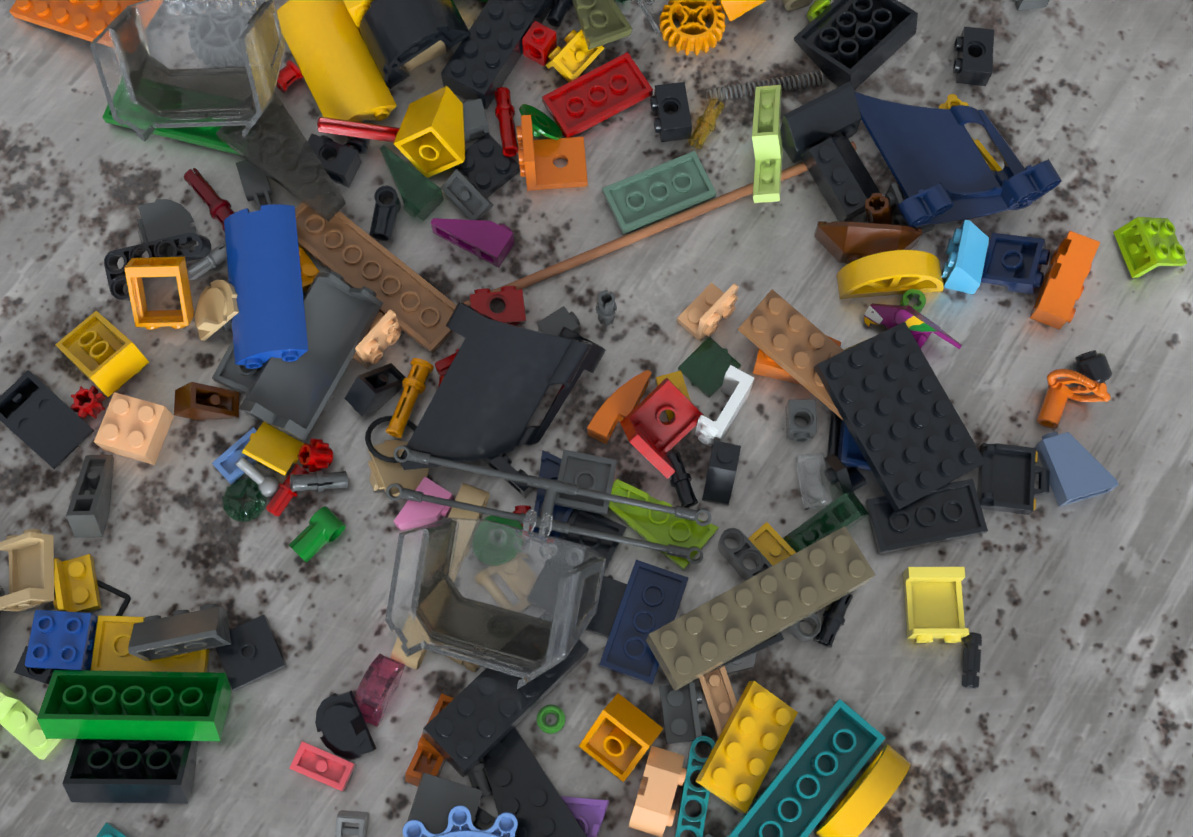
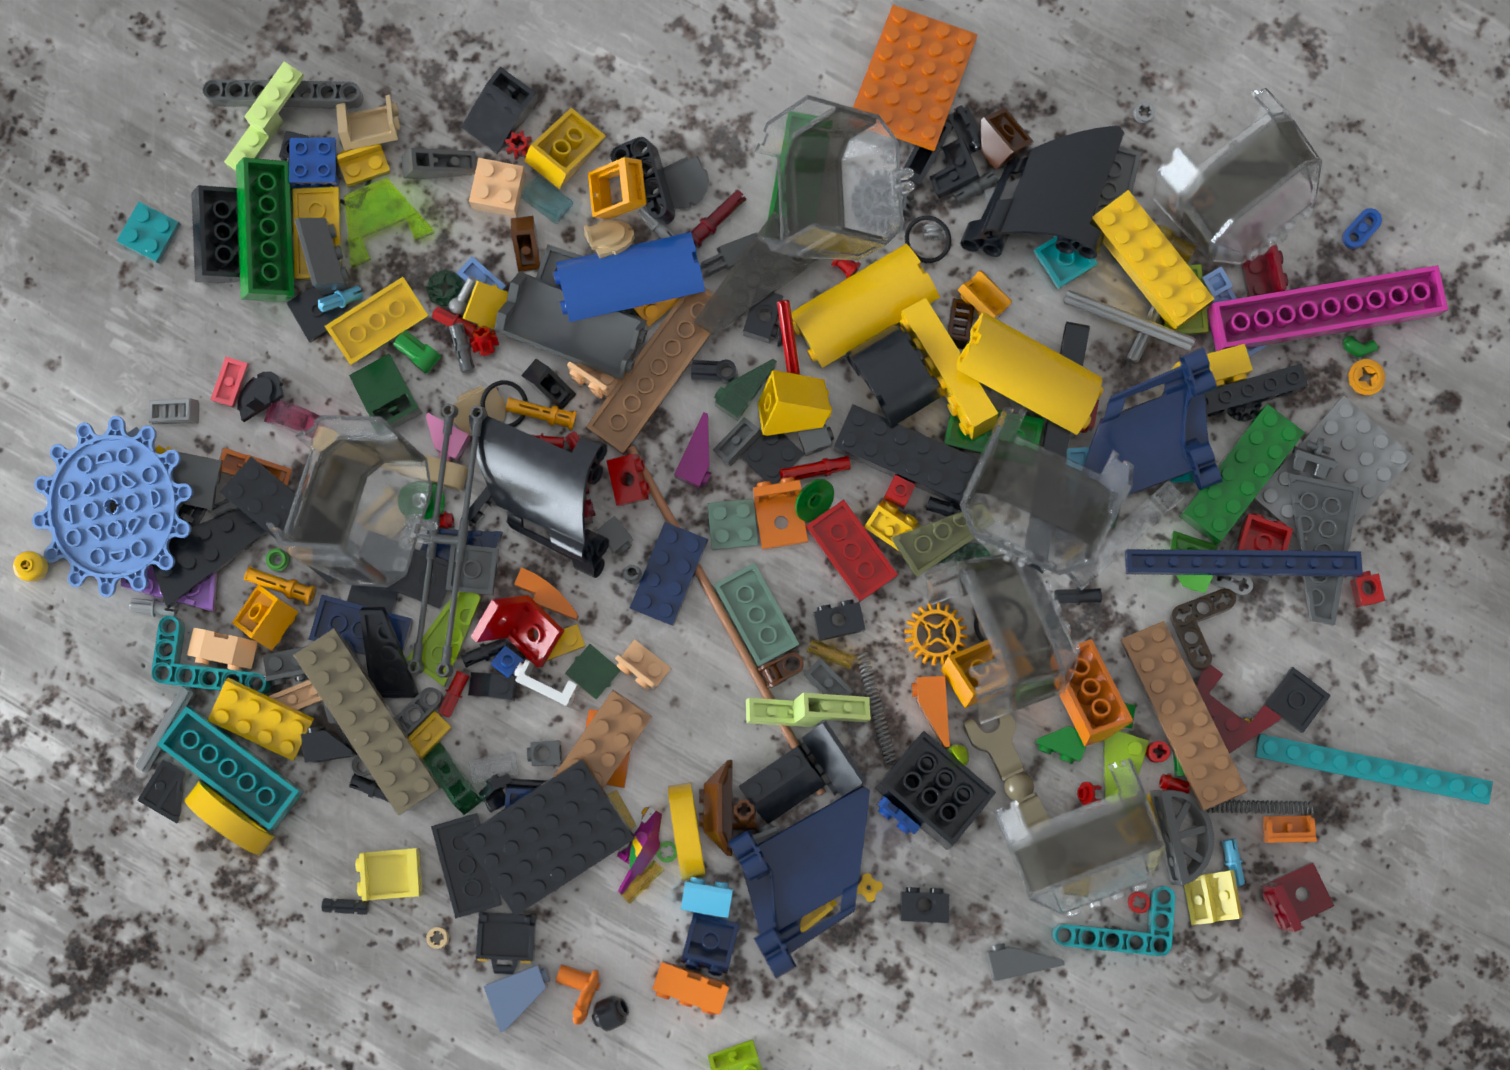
camera: 85 degrees right, 10 degrees up
none -> light orange pin [244,567,317,606]
none -> black slope [301,727,358,763]
none -> medium azure axle [318,286,363,312]
none -> yellow plate [325,277,428,365]
none -> clear neon green wing [344,177,435,268]
none -> dark green slope [349,353,422,435]
none -> black wing [359,607,419,698]
none -> tan bush [426,927,449,949]
none -> red axle [438,670,470,717]
none -> blue bracket [491,646,524,678]
none -> clear light blue slope [521,176,574,224]
none -> clear yellow pin [620,860,664,904]
none -> dark blue plate [630,522,709,626]
none -> sand green plate [707,499,758,550]
none -> reddish brown piece [758,653,804,690]
none -> dark grey plate [804,658,854,696]
none -> blue wing [876,797,920,835]
none -> orange slope [911,676,950,748]

